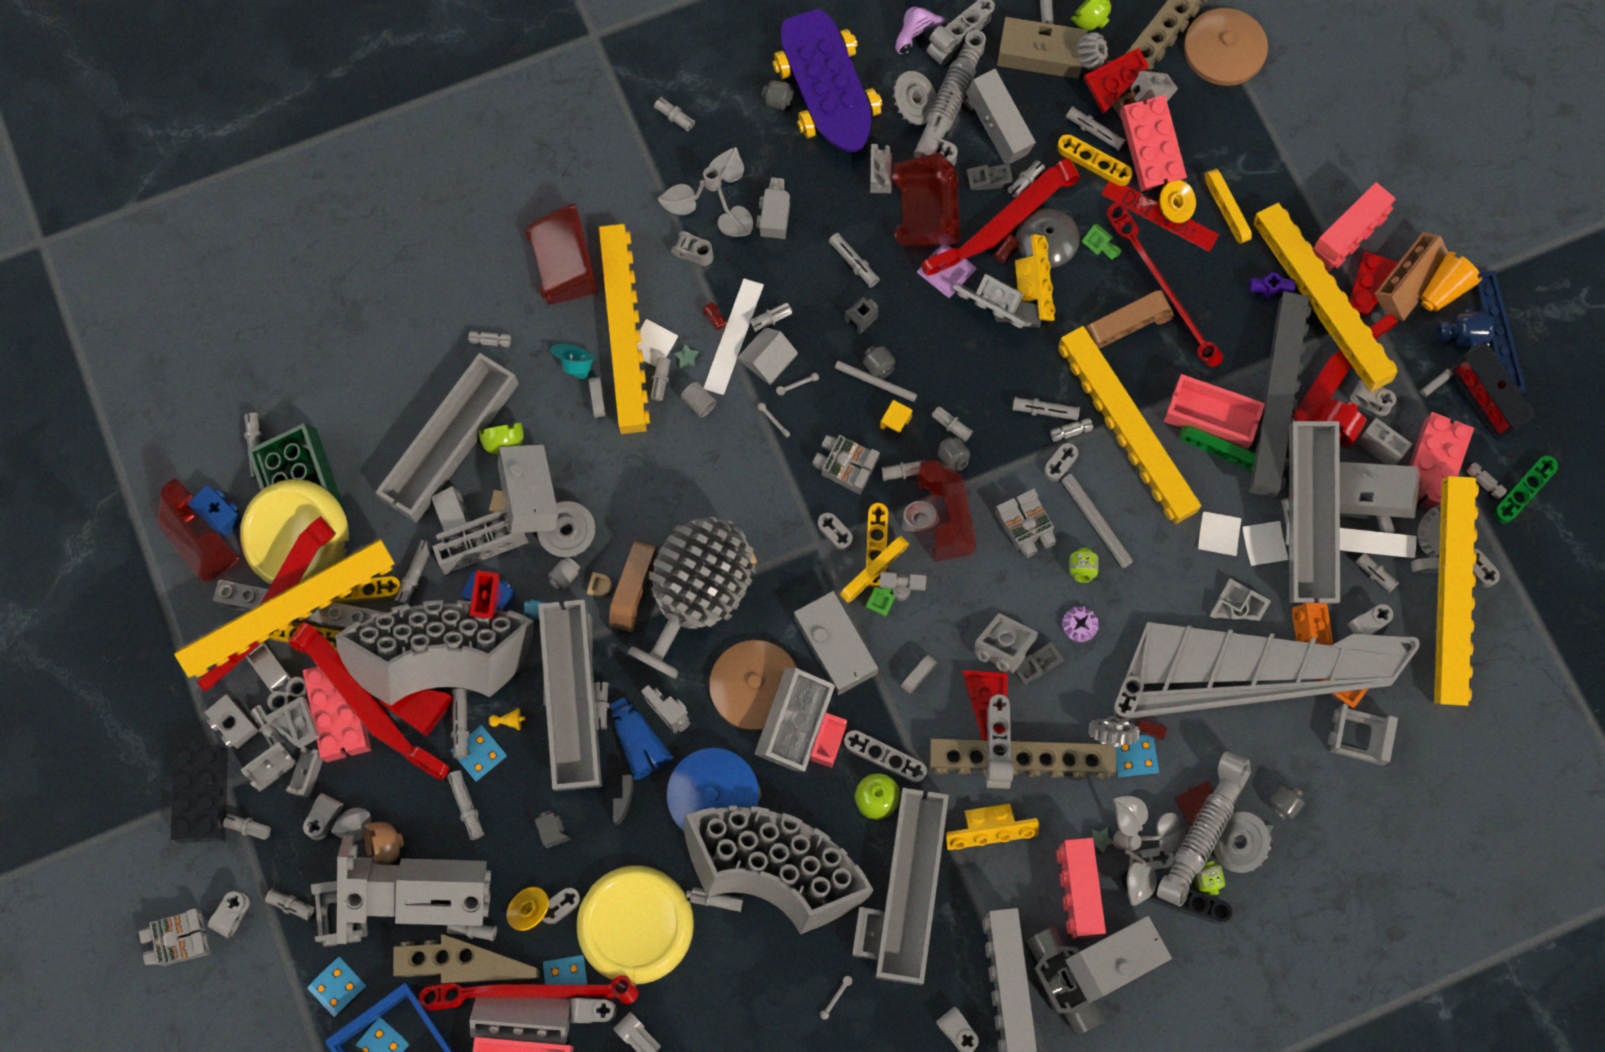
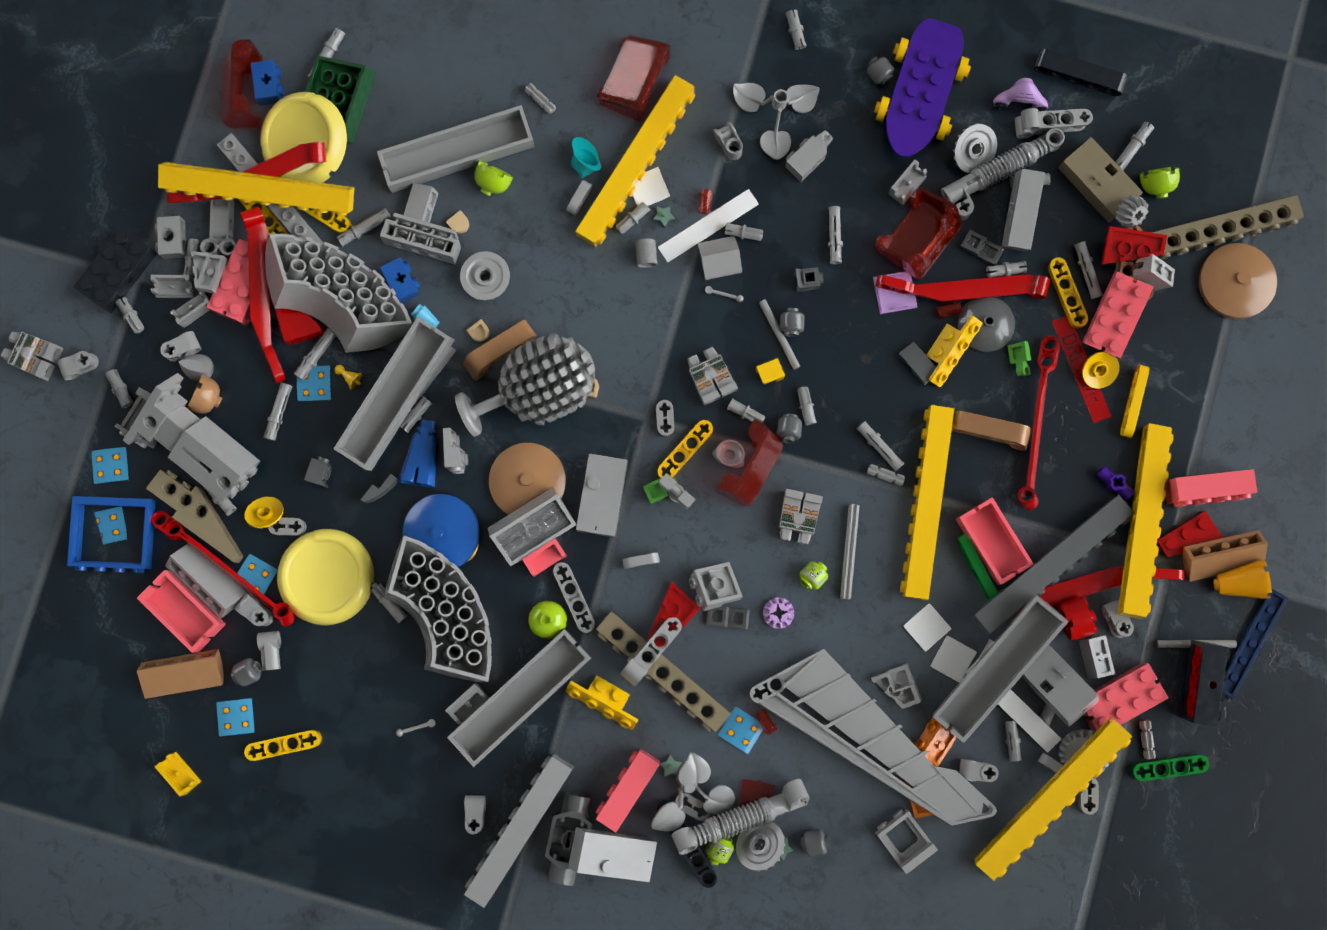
camera: 40 degrees right, 10 degrees up
red slope [469,570,500,619] -> none
light grey brick [497,445,558,533] -> none
light grey brick [548,557,580,590] -> none
light grey hinge [757,403,790,438] -> none
yellow beam [840,536,910,603] -> none
light grey bracket [952,274,1032,328] -> none
light grey beam [1044,443,1078,482] -> none
light grey gear [1088,716,1140,747] -> none
dark blue piece [1437,308,1495,348] -> none

